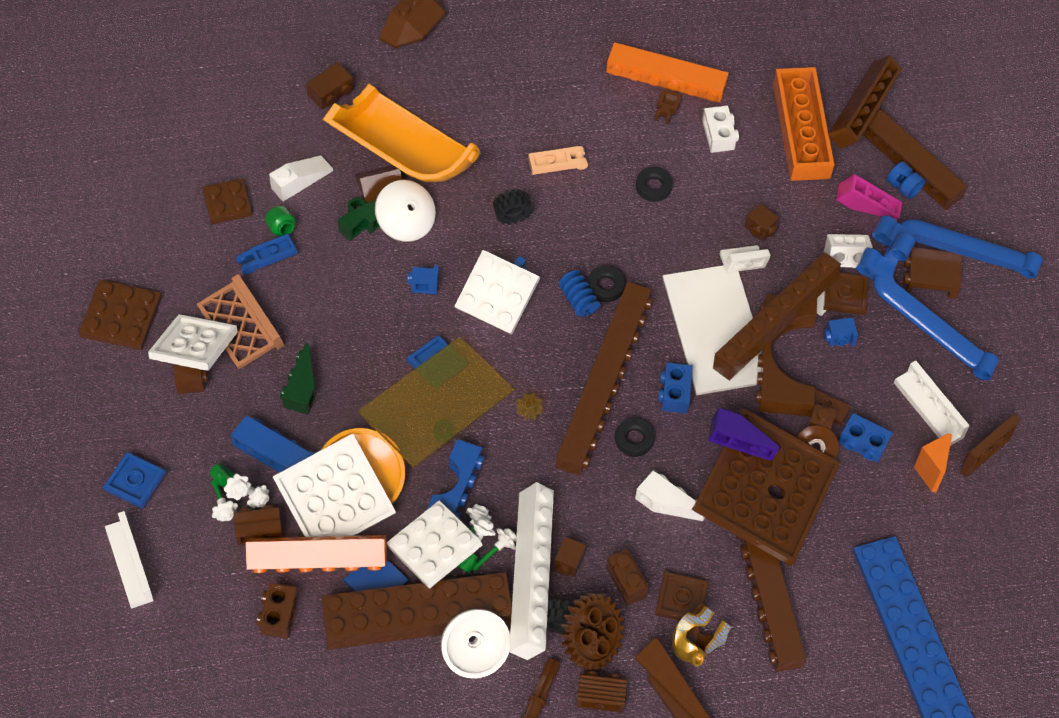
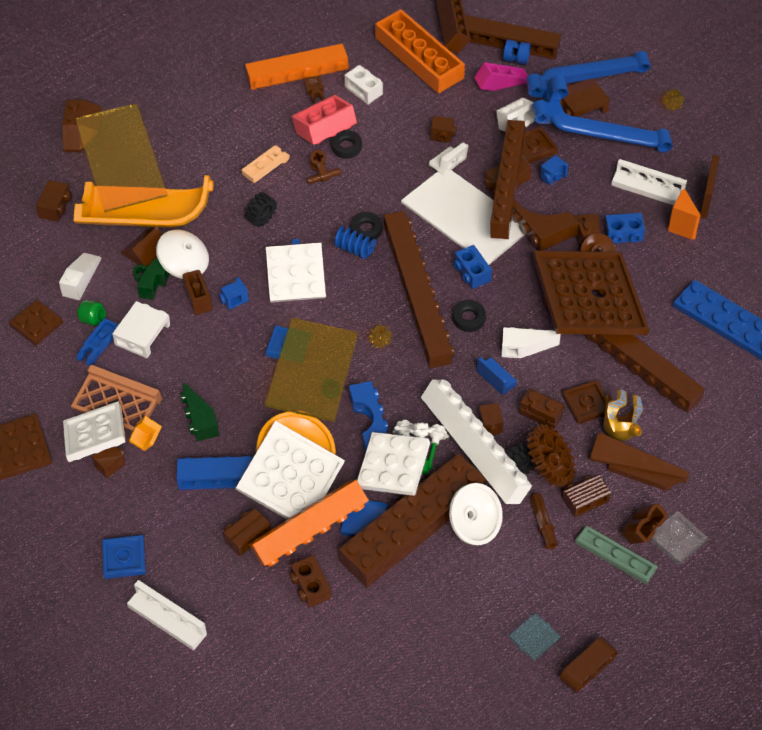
camera: 30 degrees left, 5 degrees down
white plant [210,464,269,522] -> none
dark purple slope [708,408,779,461] -> none
none -> clear yellow piece [76,103,167,212]
none -> white panel [112,301,170,358]
none -> light orange panel [129,416,162,451]
none -> reddish brown brick [182,270,213,315]
none -> coral brick [292,95,357,145]
none -> reddish brown piece [307,150,341,185]
none -> blue panel [477,357,517,395]
none -> clear yellow gear [662,89,684,110]

